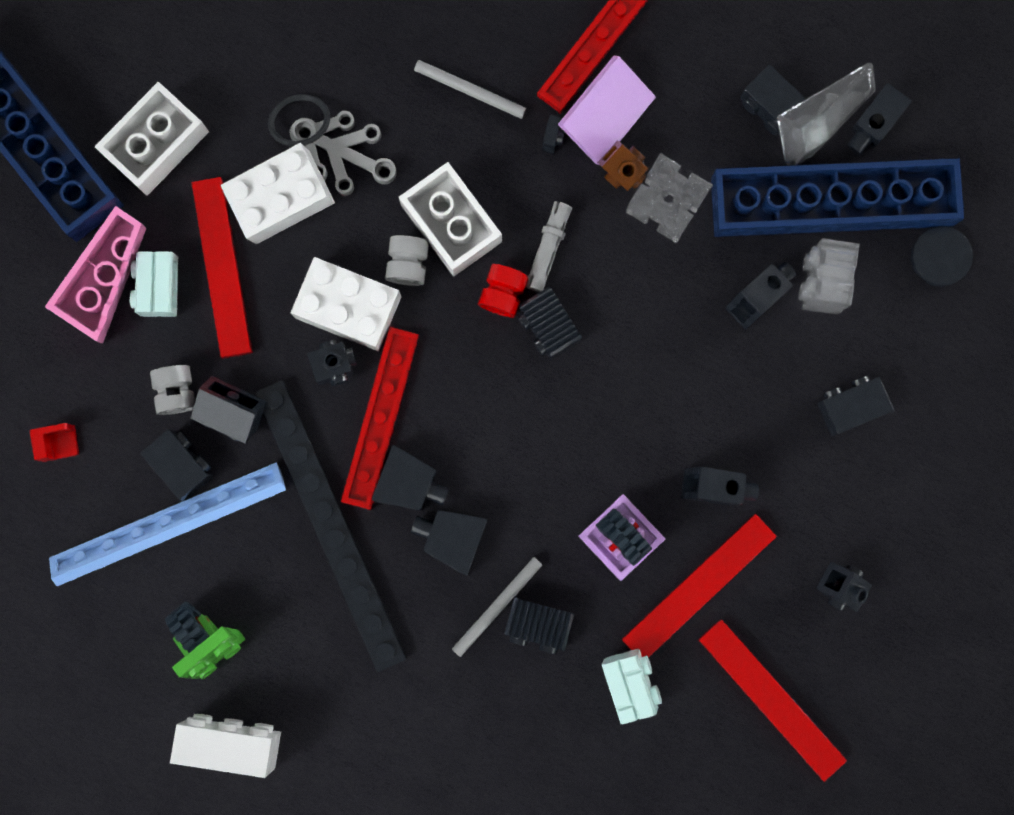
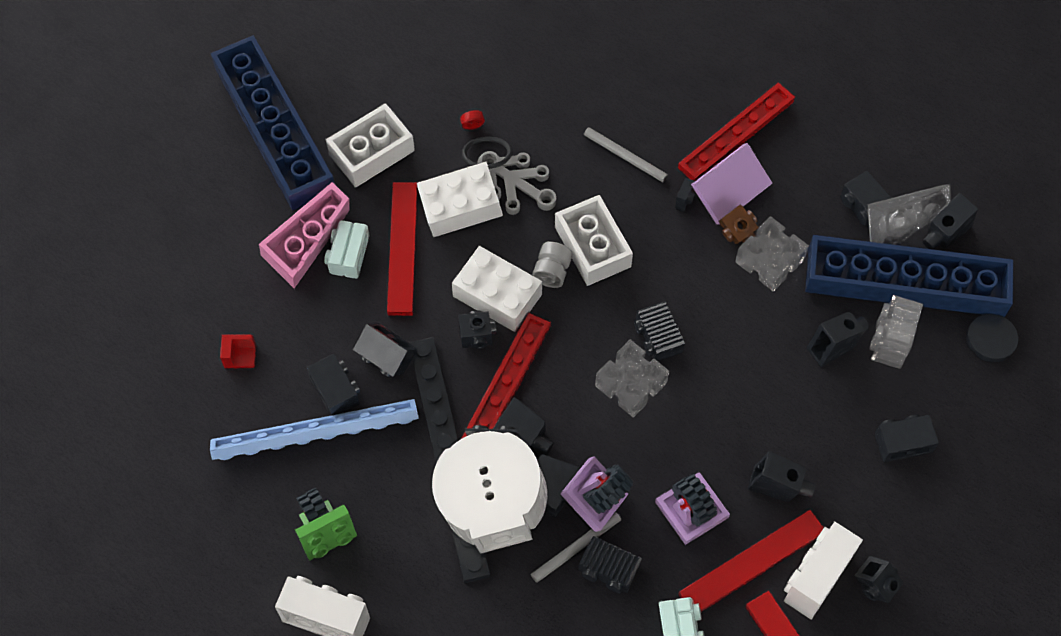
camera: 10 degrees right, 20 degrees down
light grey wheel [150,365,195,415] -> none
red wheel [478,264,529,318] -> none
light grey pin [526,201,572,292] -> none
none -> white piece [432,425,547,553]
none -> red tile [460,110,485,130]
none -> plate [561,456,633,532]
none -> clear brick [595,339,669,418]
none -> white brick [784,522,863,620]

